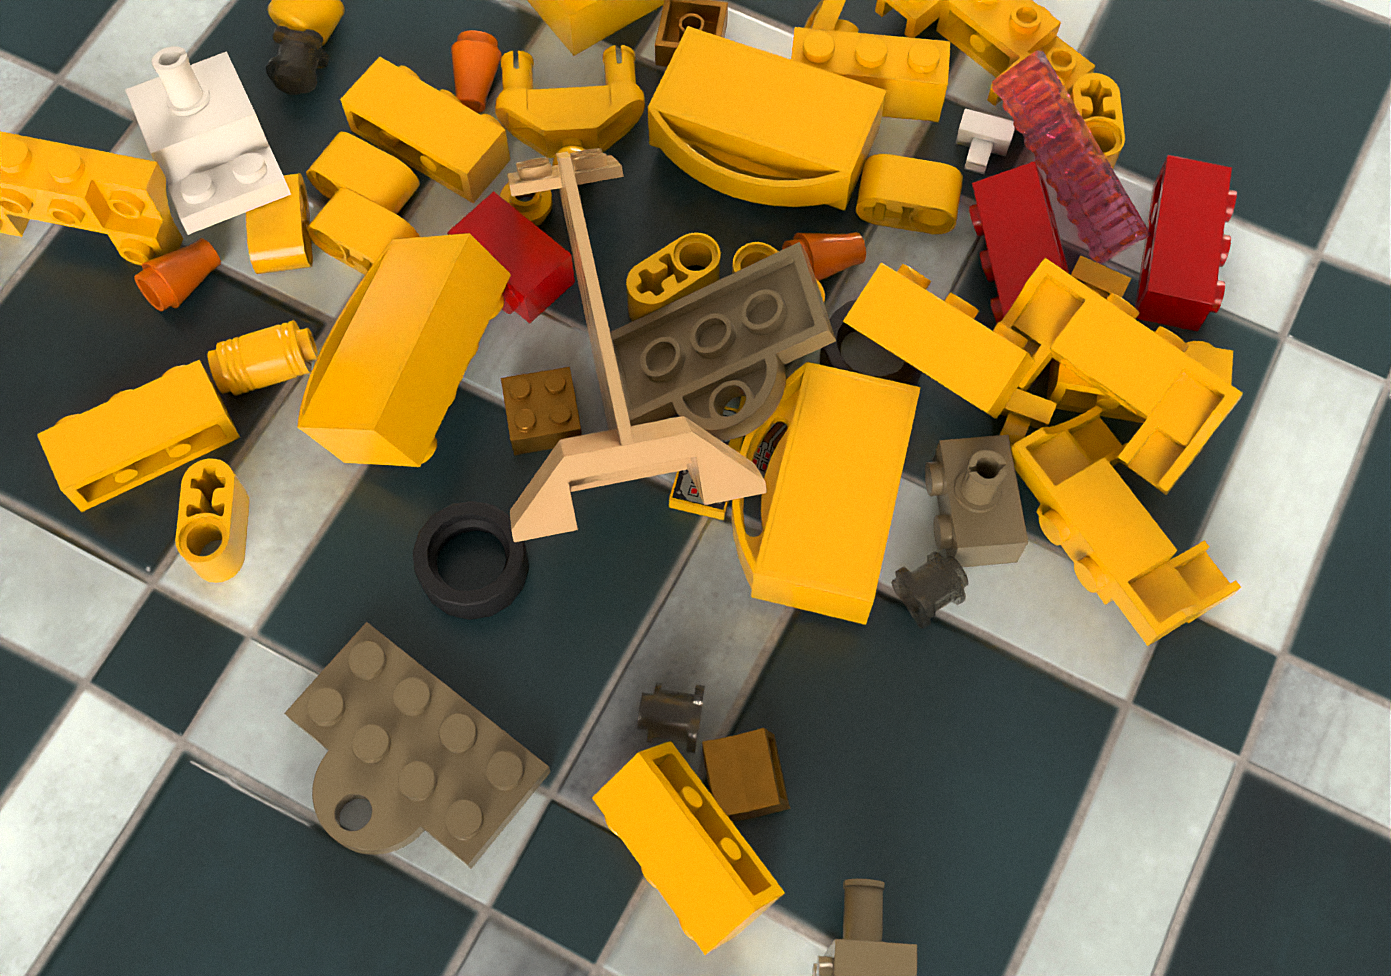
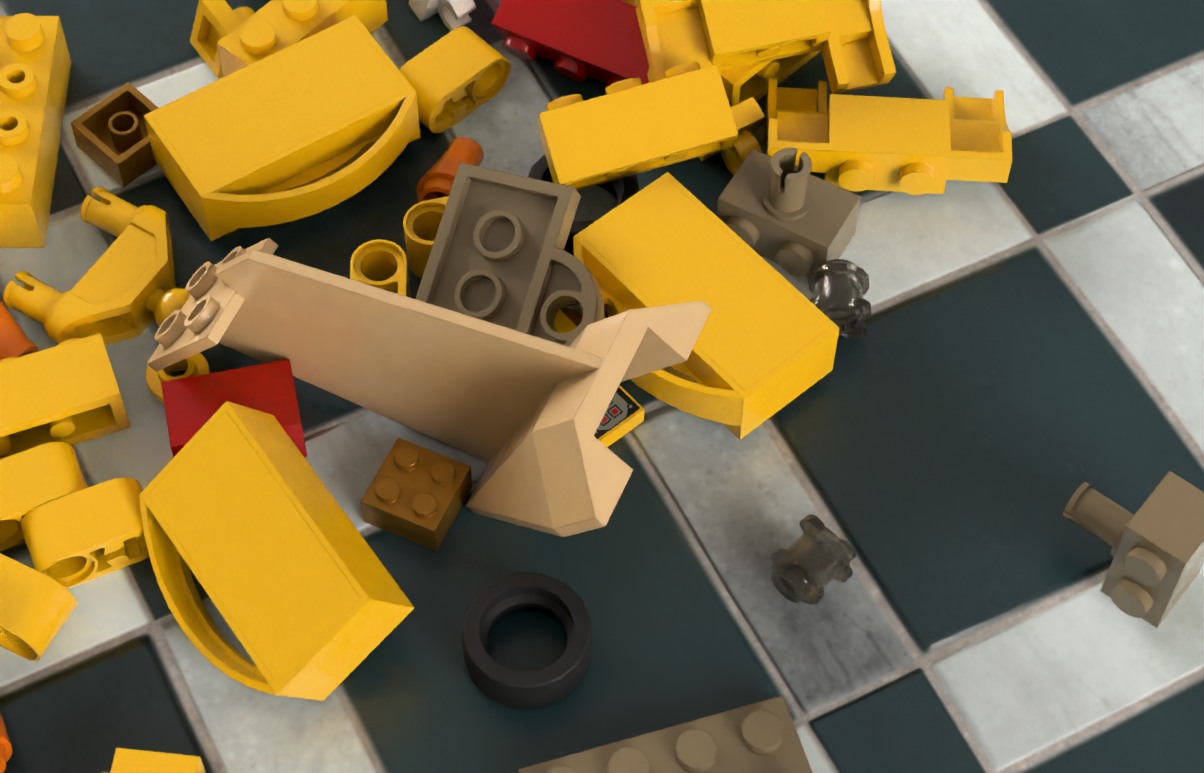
camera: 55 degrees left, 10 degrees down
yellow head [207,320,318,396] -> none
yellow brick [592,741,785,955] -> none
pearl gold piece [702,728,790,822] -> none

